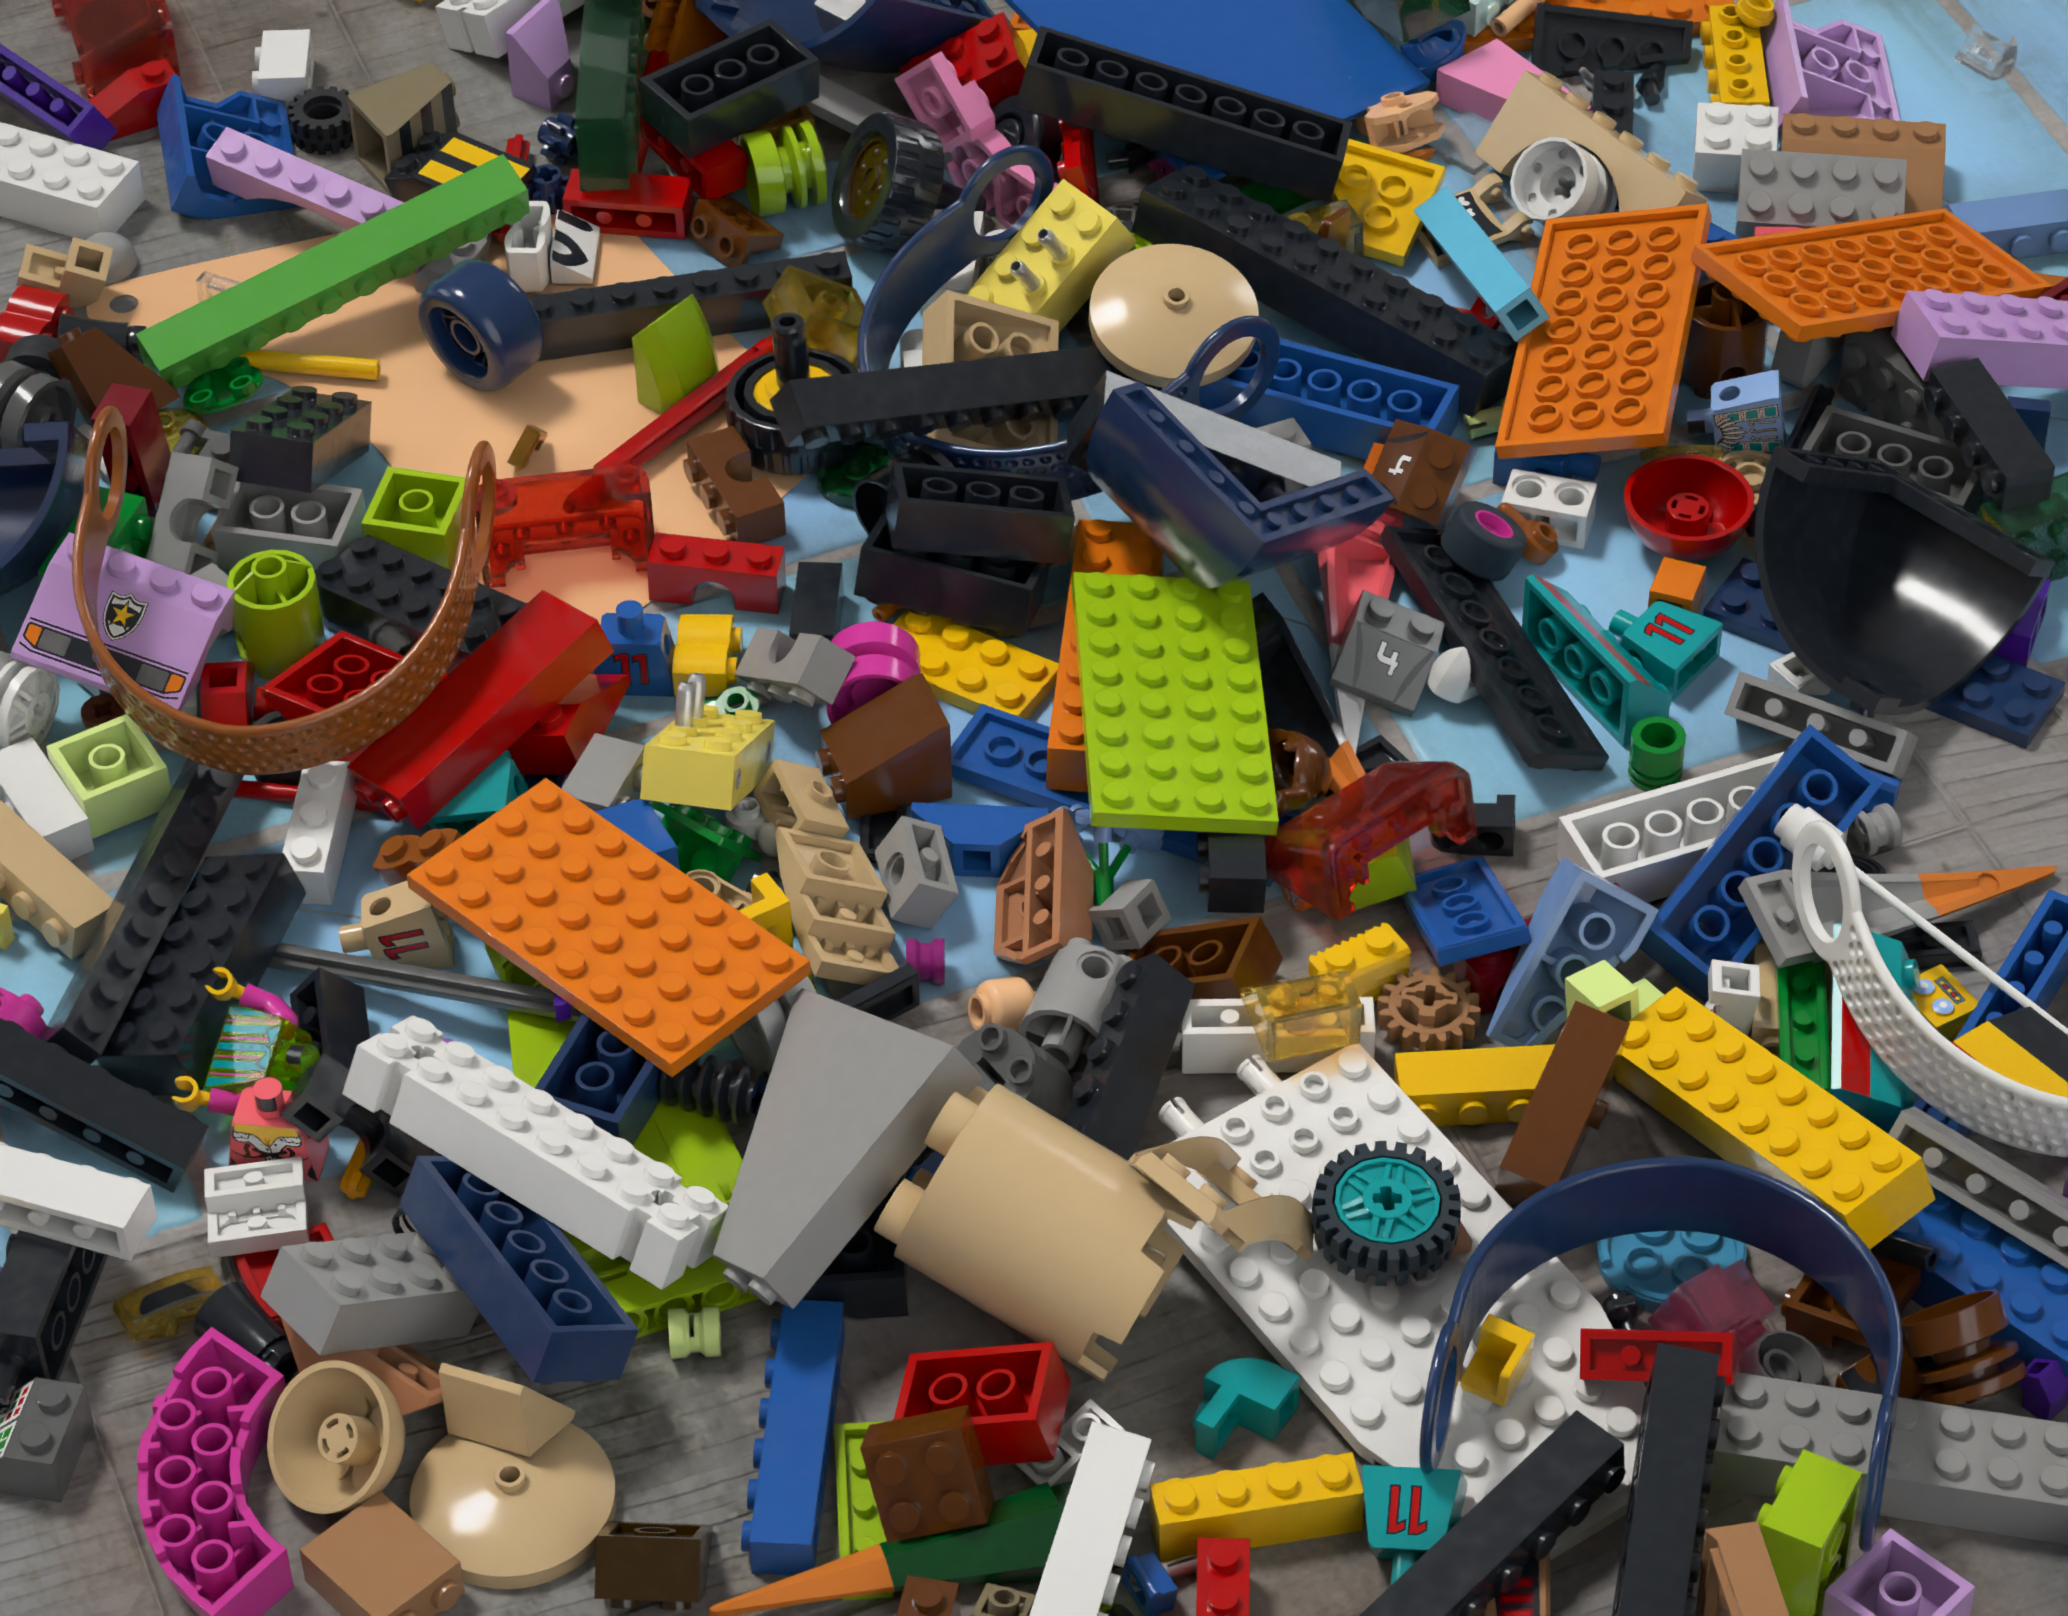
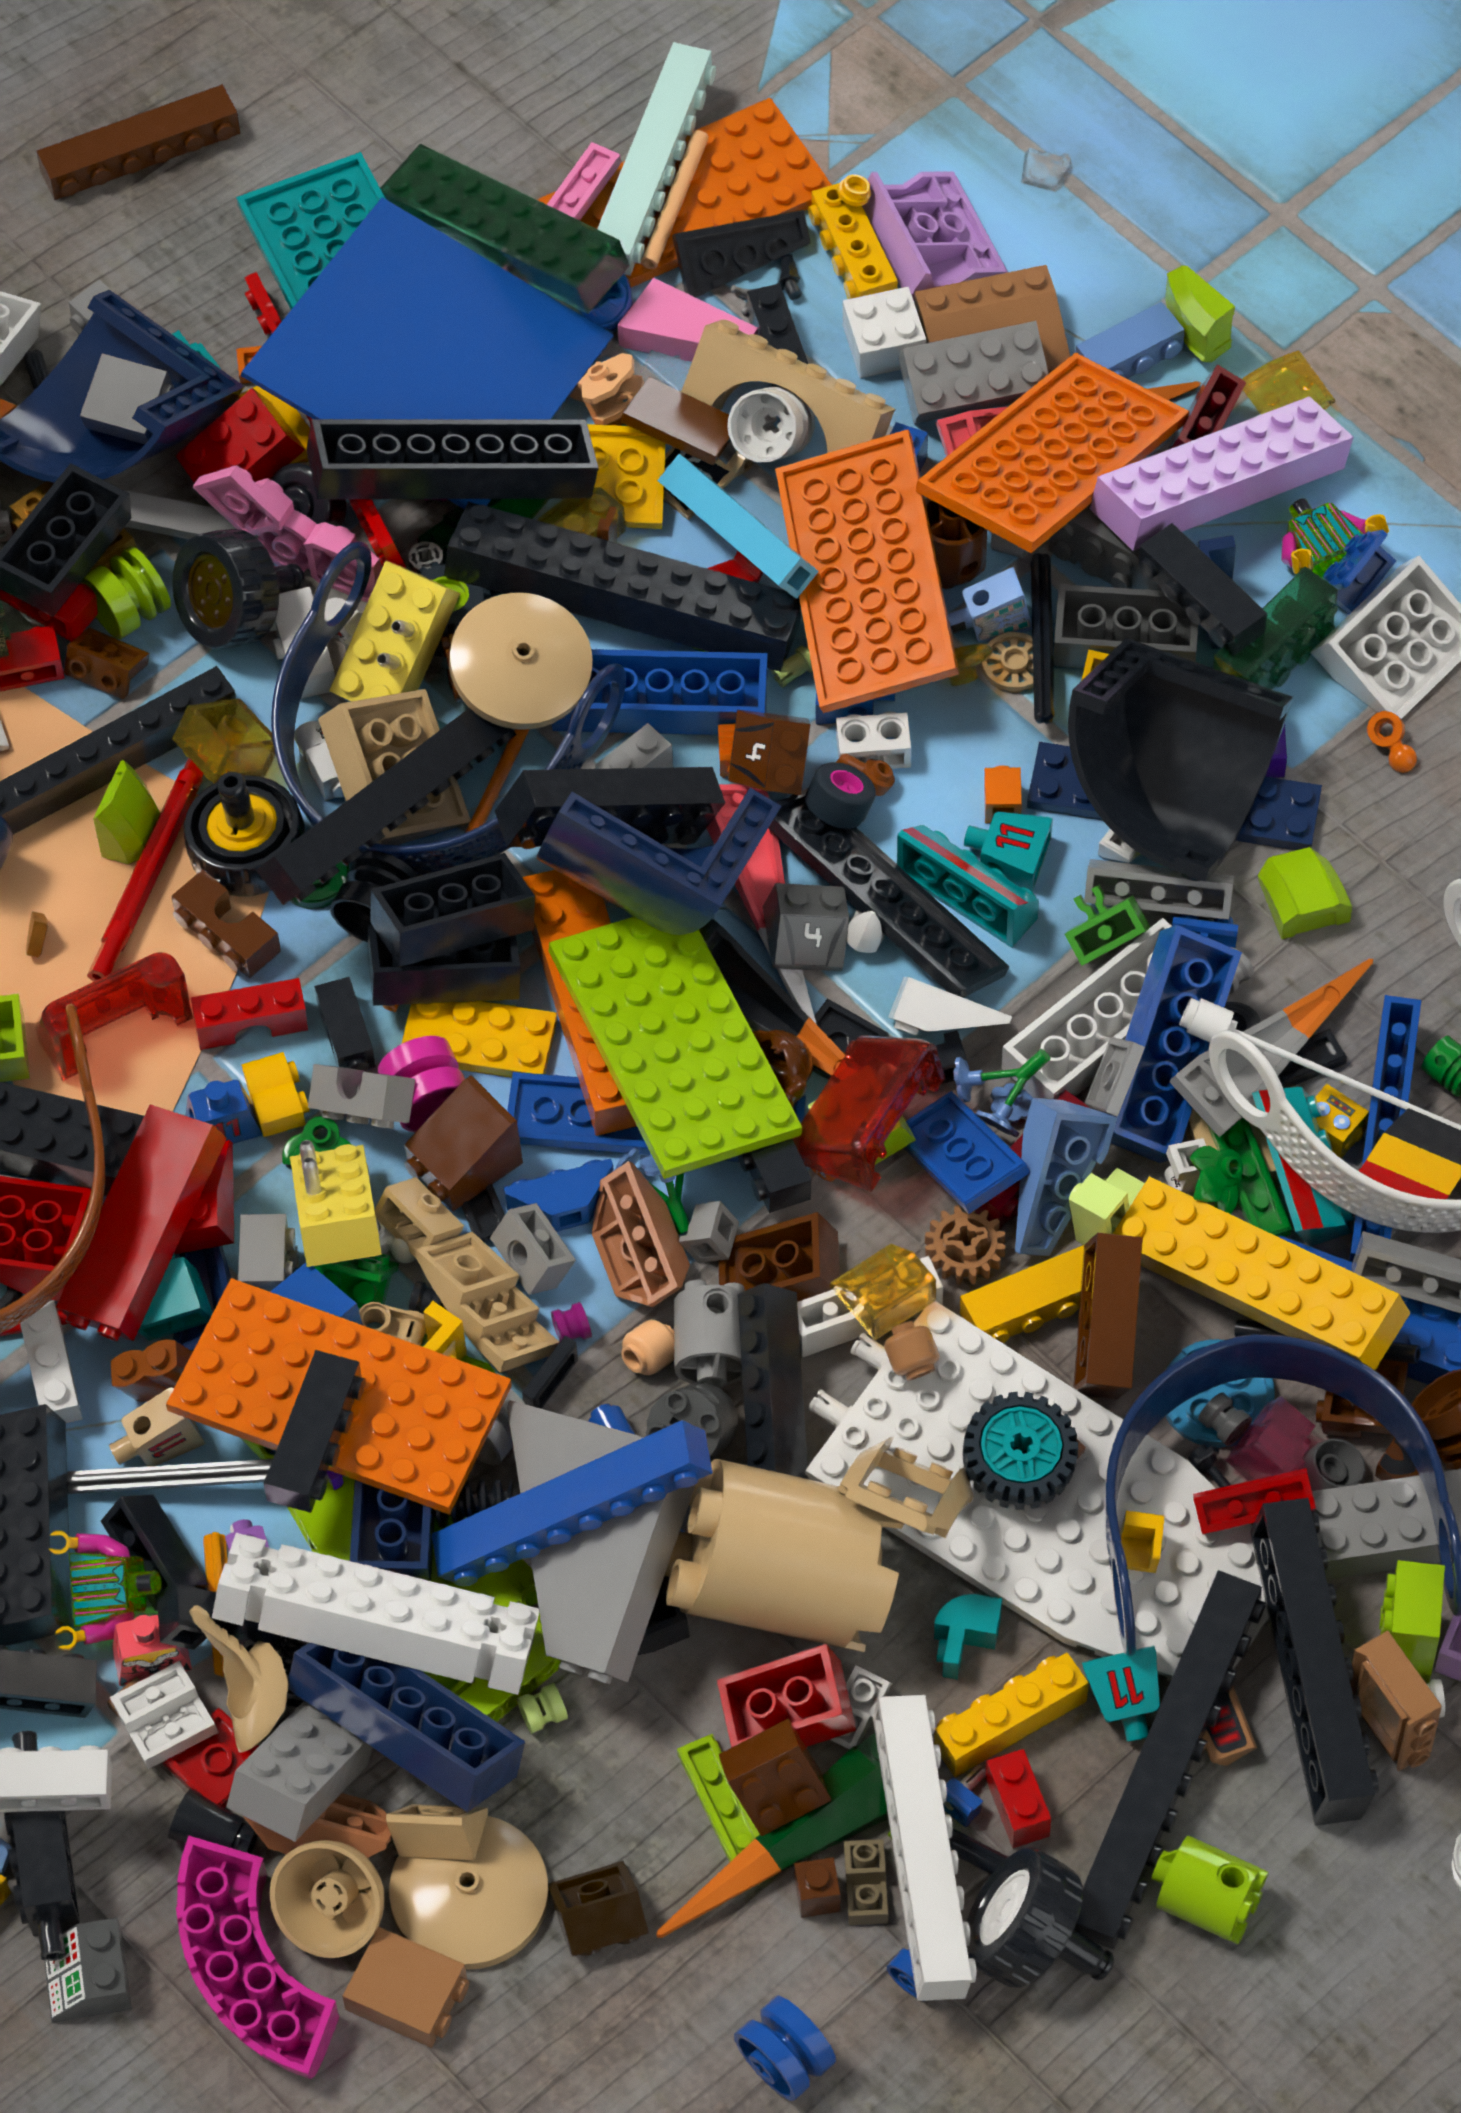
camera: 20 degrees left, 15 degrees up
clear yellow slope [112,1266,223,1342] -> none
blue brick [741,1300,846,1576] -> none
yellow brick [1307,923,1411,1002] -> none
red piece [1624,454,1754,562] -> none
green piece [1628,716,1686,792] -> none
none -> tan hat [189,1605,288,1752]
none -> black brick [264,1350,366,1513]
none -> blue brick [432,1420,713,1586]
none -> reddish brown tile [620,377,731,465]
none -> medium nougat head [884,1321,940,1381]
none -> white slope [888,977,1012,1036]
none -> medium blue plant [954,1049,1050,1137]
none -> bright green brick [1064,885,1150,966]
none -> light grey tile [1085,1037,1145,1117]
none -> green plate [1190,1146,1243,1214]
none -> dark grey wheel [1198,1392,1252,1446]
none -> lime slope [1257,847,1352,940]

